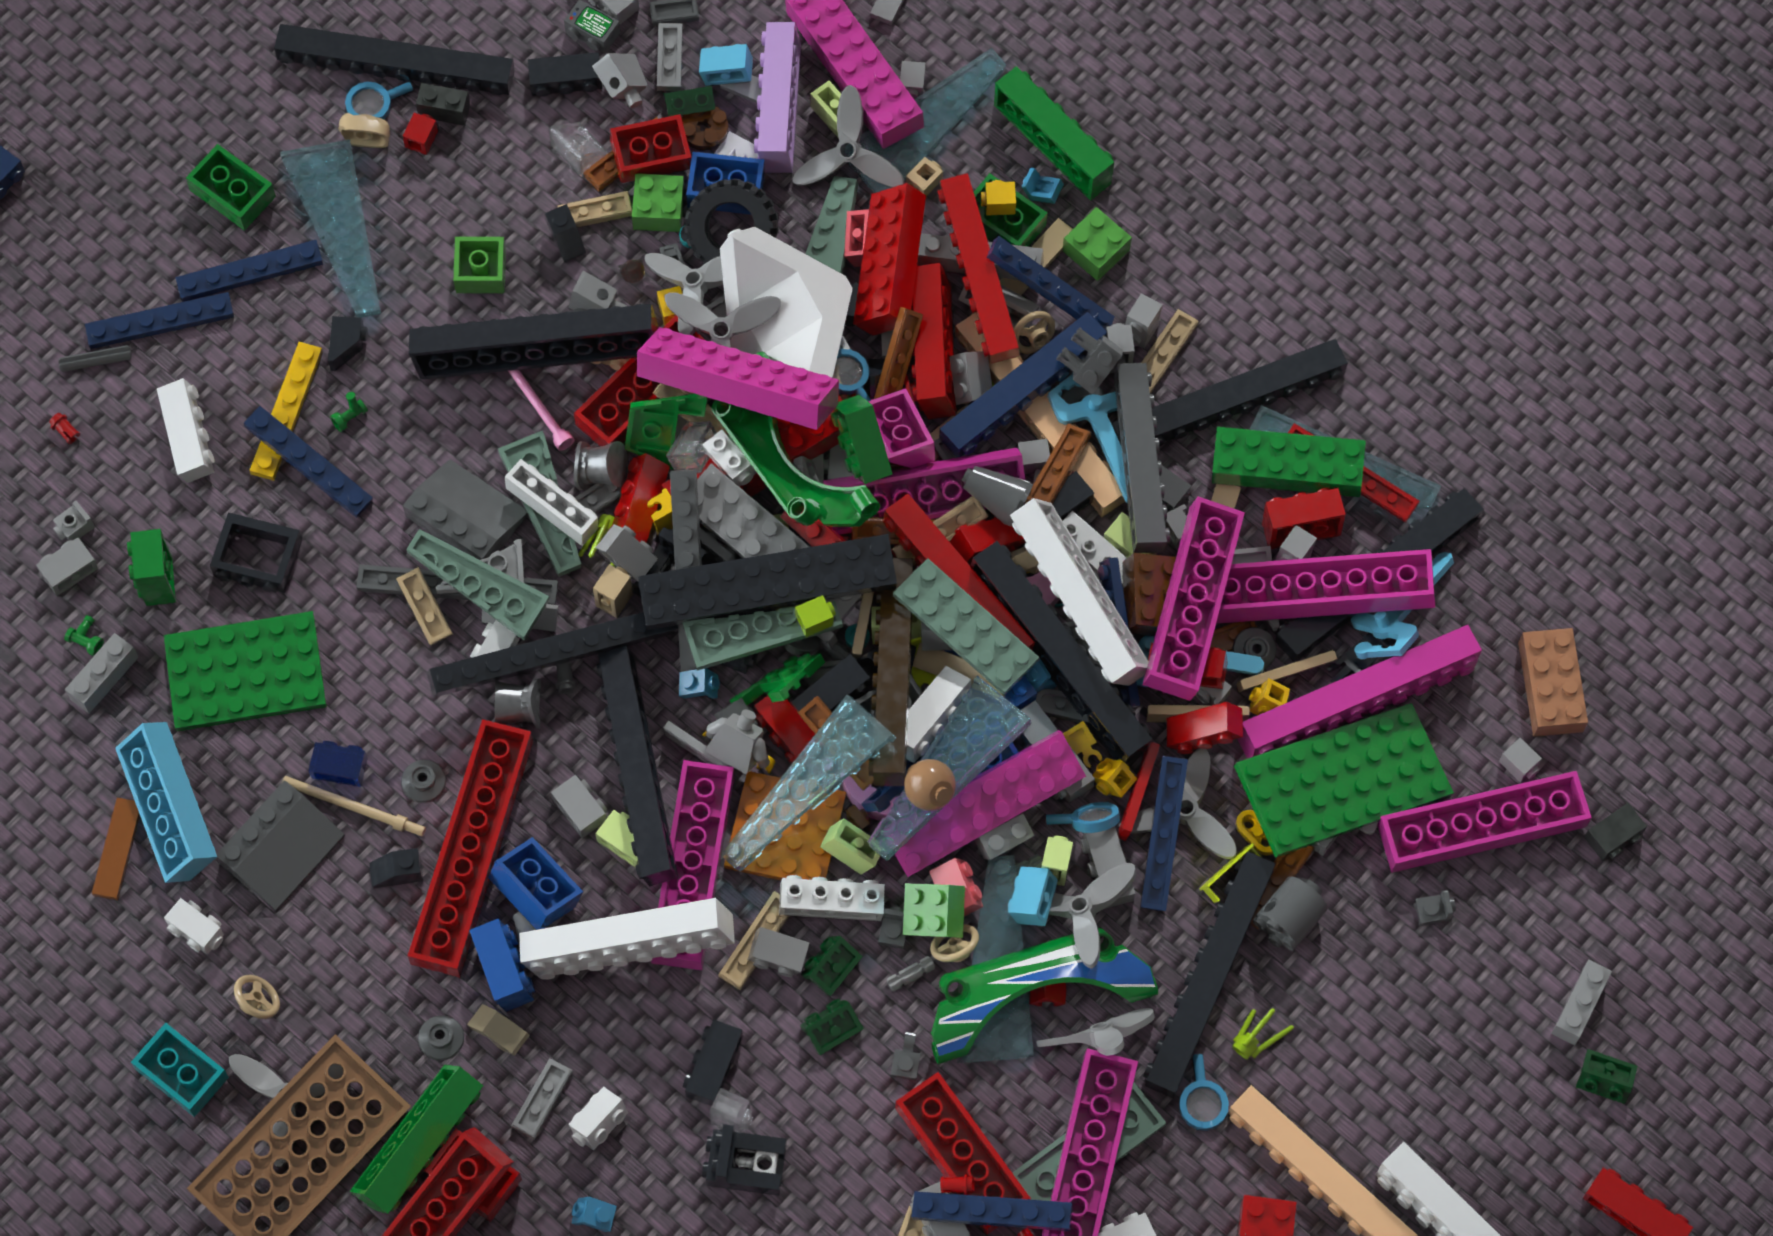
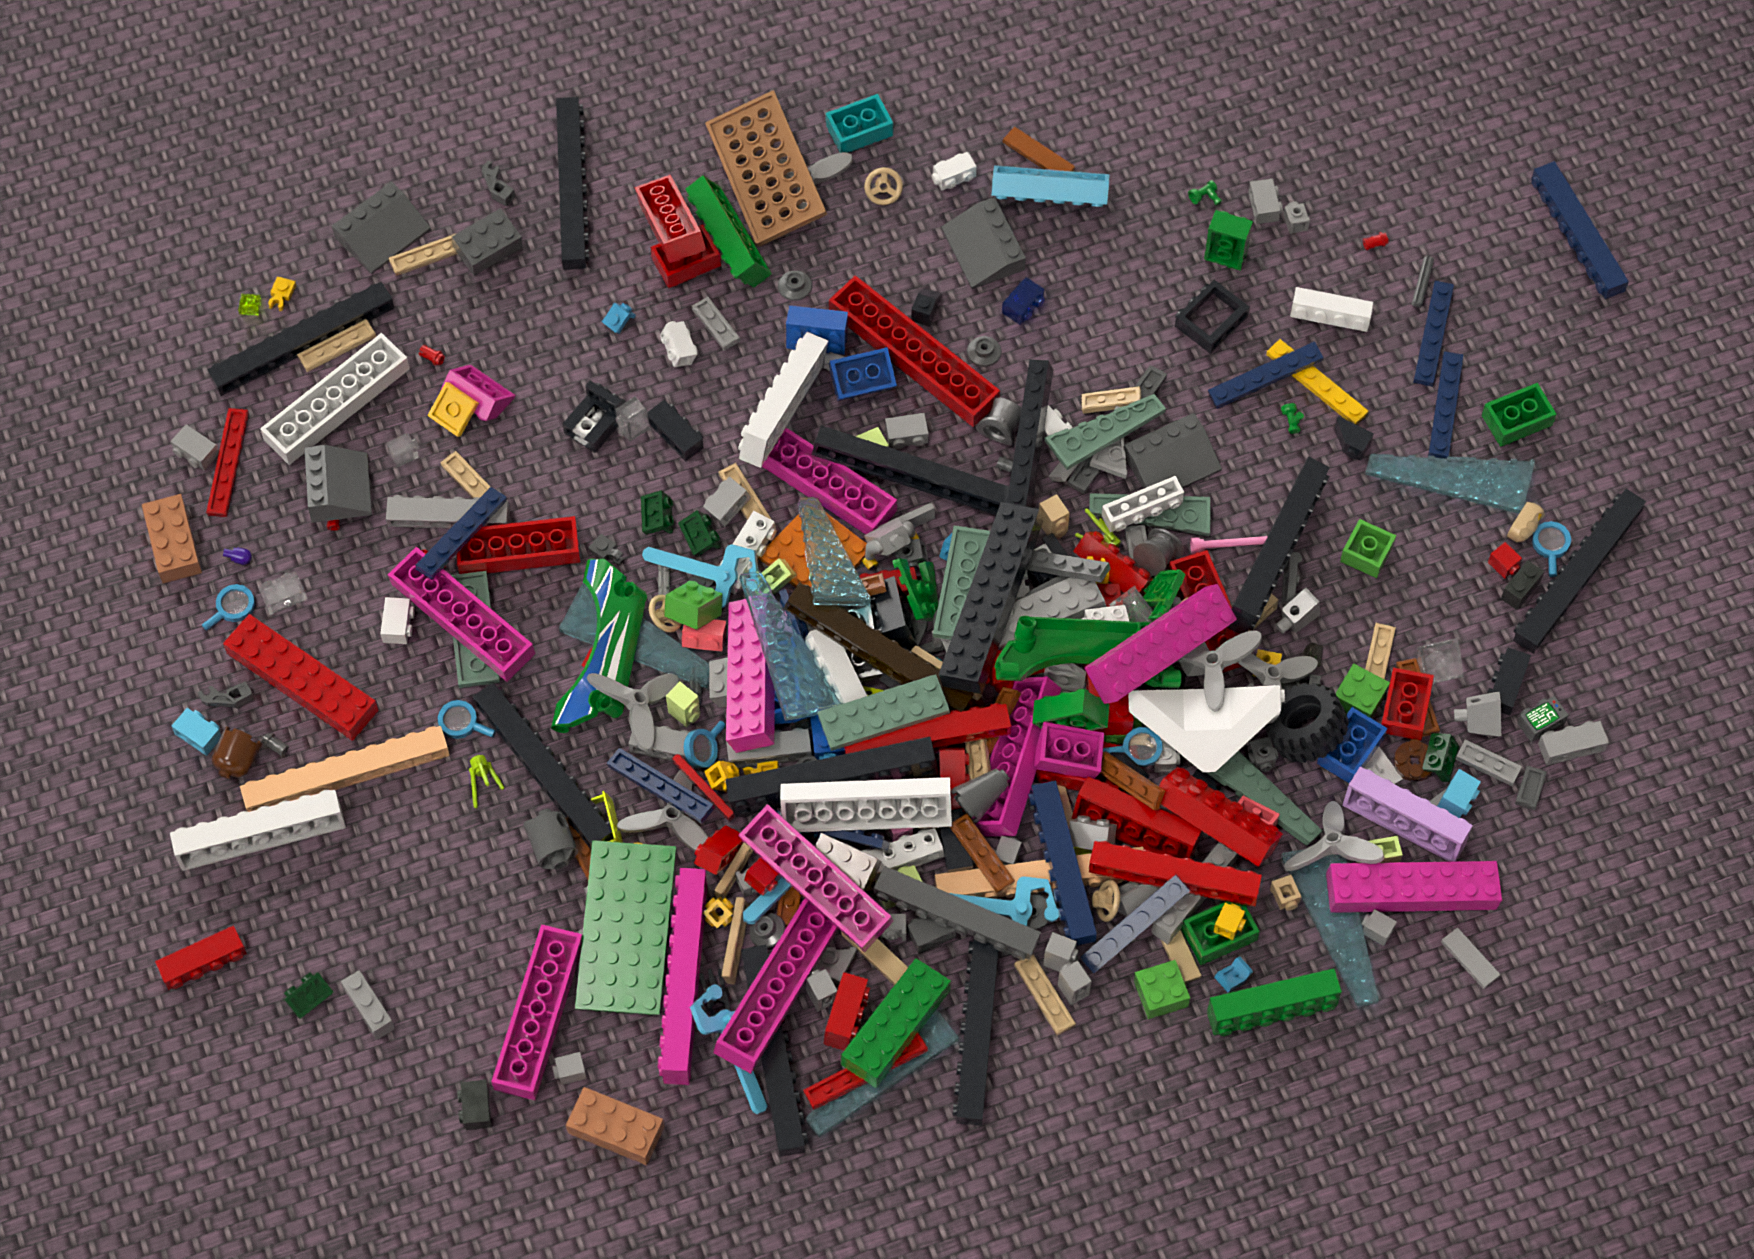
camera: 120 degrees right, 5 degrees down
light grey brick [65,633,139,714] -> none
green plate [163,611,327,732] -> none
tan bar [282,776,426,836] -> none
dark tan slope [467,1004,530,1056] -> none
black slope [544,204,586,262] -> none
light grey brick [595,525,658,582] -> none
lime brick [795,595,836,637] -> none
medium nougat brick [904,759,956,811] -> none
red pin [940,1174,975,1195] -> none
medium azure brick [1008,867,1058,926] -> none
light grey piece [1036,1008,1155,1056] -> none
dark grey brick [1056,327,1123,394] -> none
dark grey bracket [1414,890,1456,926] -> none
none -> medium azure piece [642,545,761,608]

